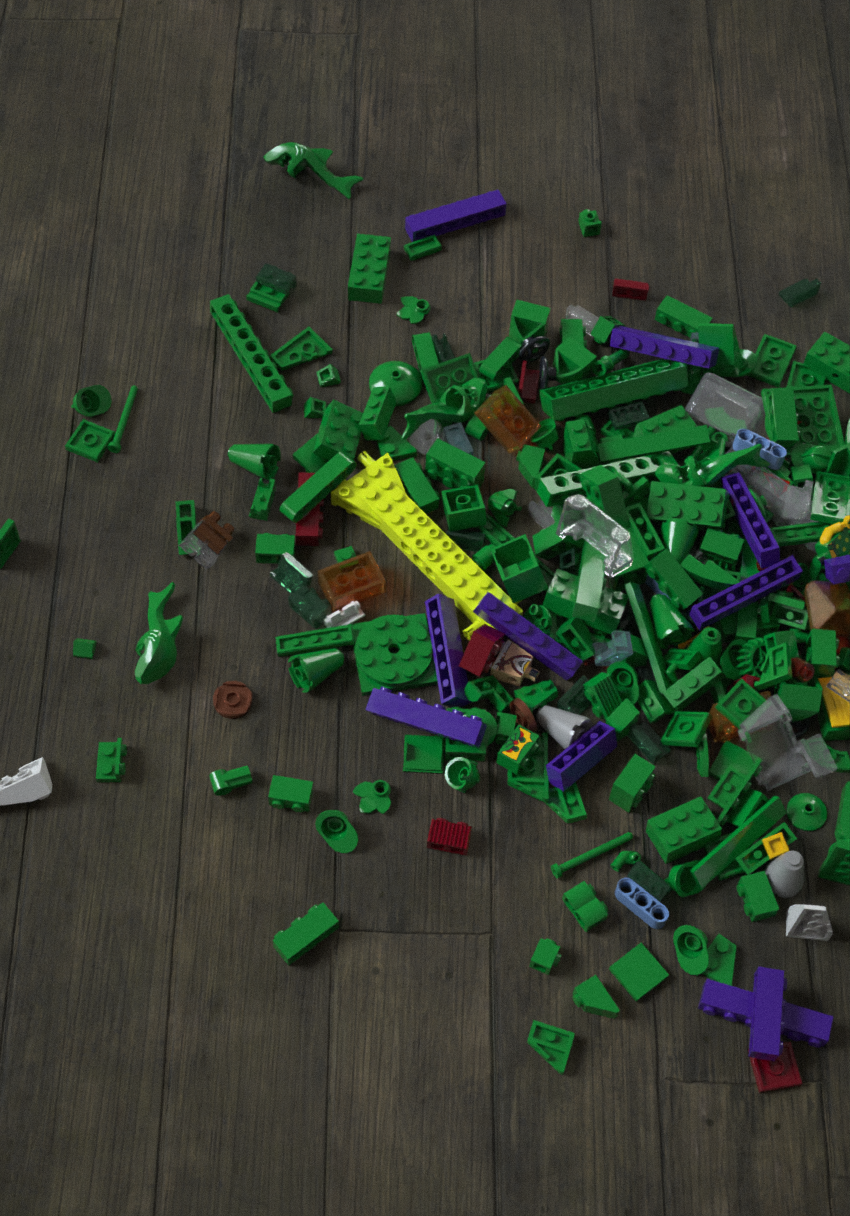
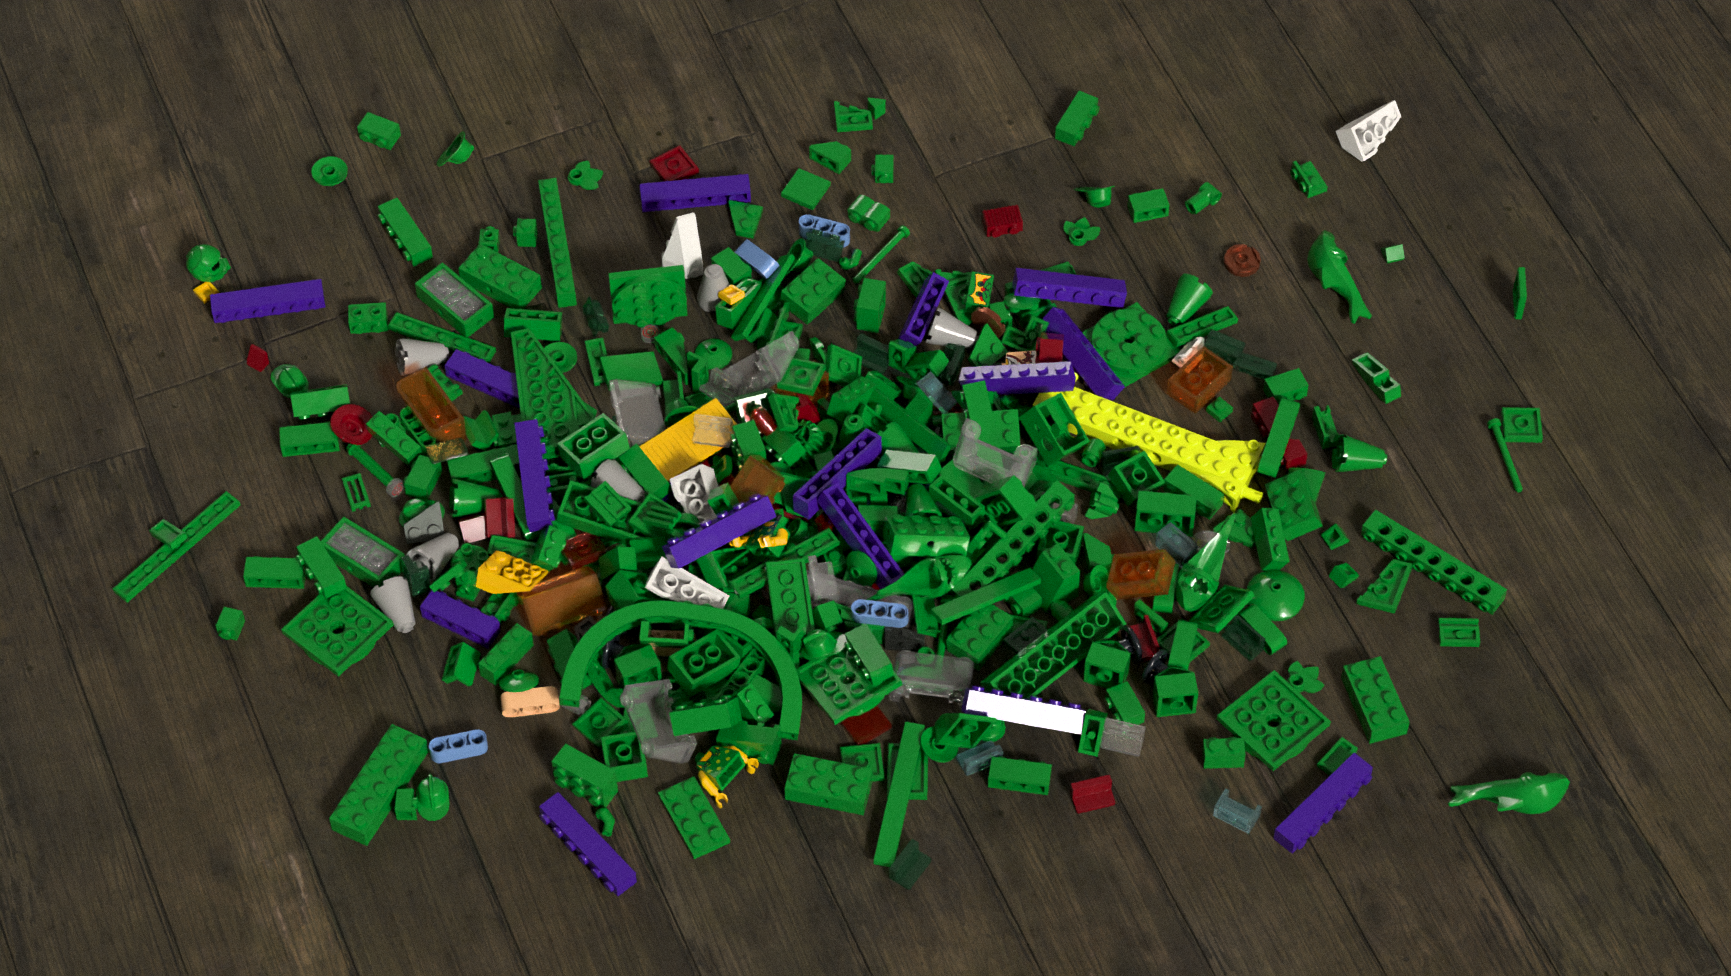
camera: 160 degrees right, 5 degrees down
green piece [71,385,112,417] -> none
hips [179,511,235,569] -> none
clear green bracket [256,263,297,294] -> none
green helmet [445,757,480,793] -> none
green brick [578,209,602,237] -> none
green pin [592,349,630,376] -> none
green piece [673,925,709,975] -> none
dark purple brick [748,966,787,1061] -> none
none -> green panel [687,351,709,393]
none -> medium blue beam [735,239,780,279]
none -> green slope [868,98,886,120]
none -> green tile [874,722,925,868]
none -> green brick [1202,737,1246,769]
none -> clear light blue panel [1213,788,1262,834]
none -> green piece [1217,670,1331,771]

